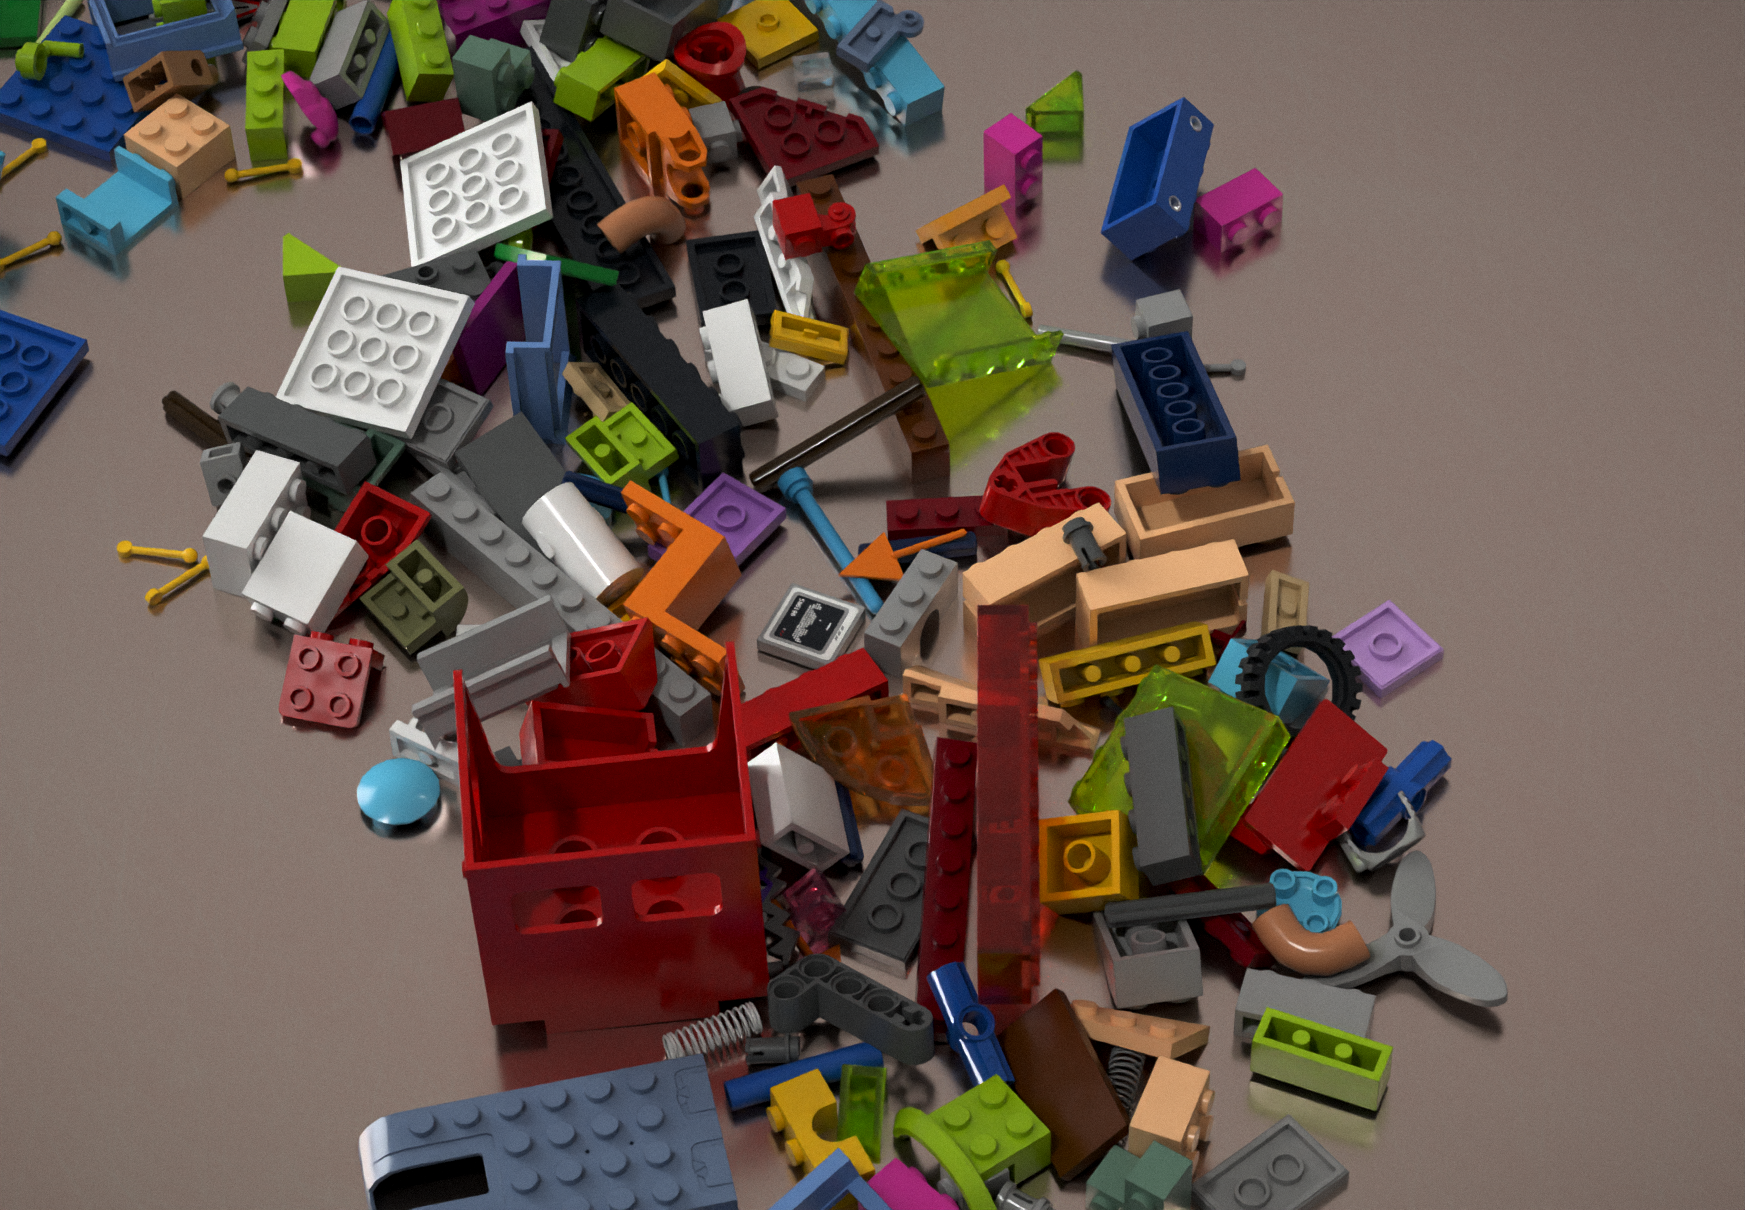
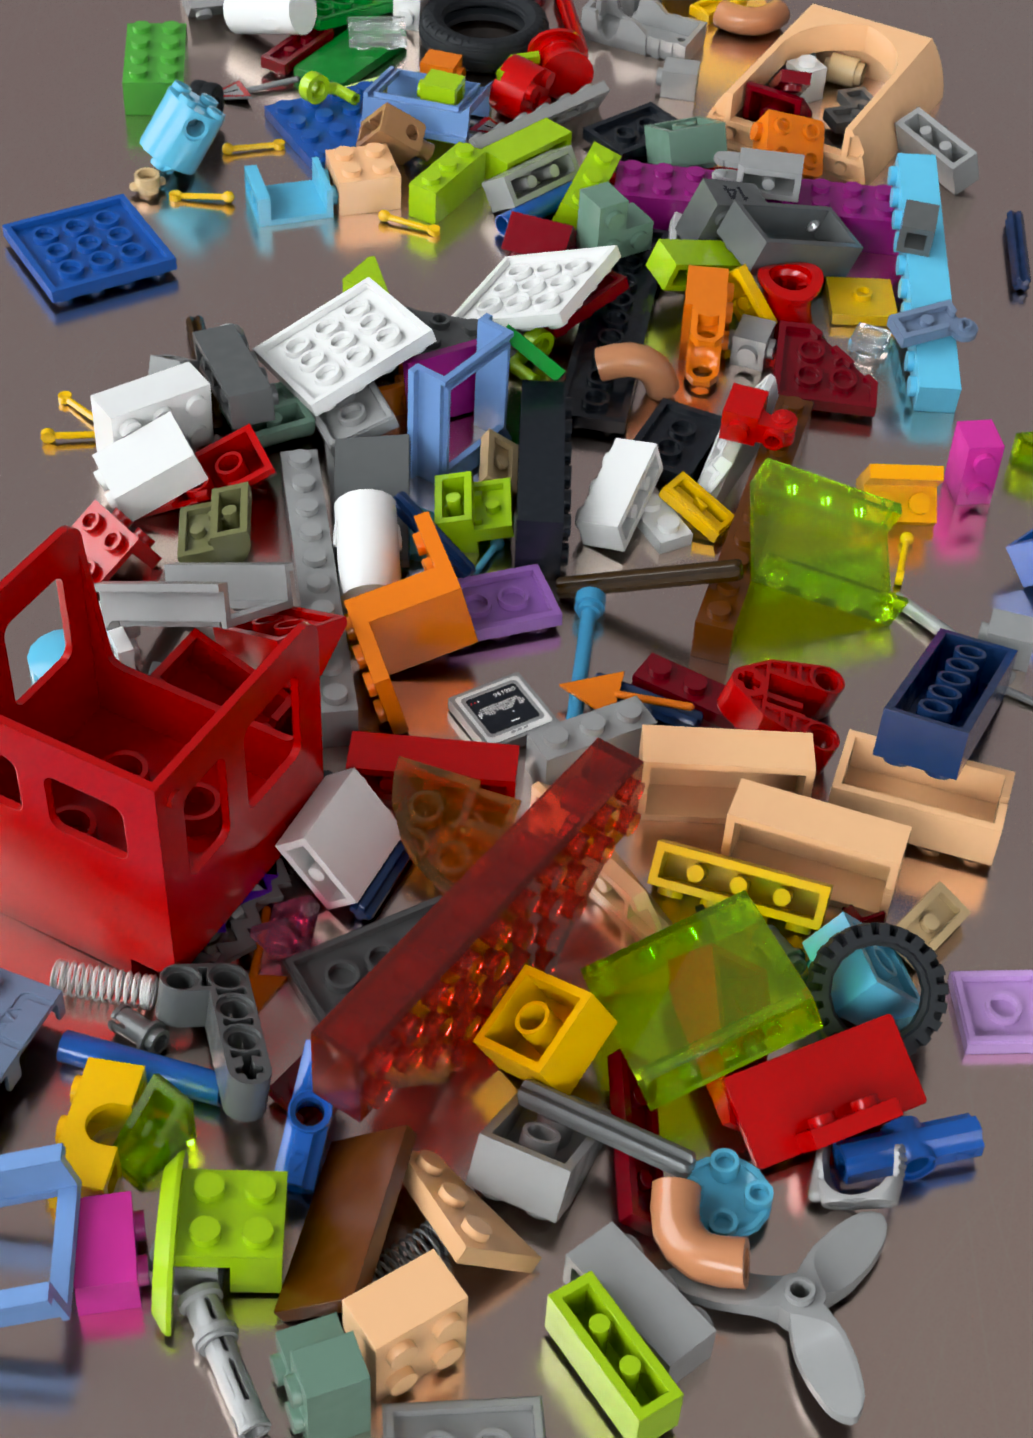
camera: 30 degrees right, 5 degrees down
dark pink arm [281,70,339,148] -> none
dark grey pin [1062,517,1107,572] -> none
dark grey brick [1120,707,1203,886] -> none

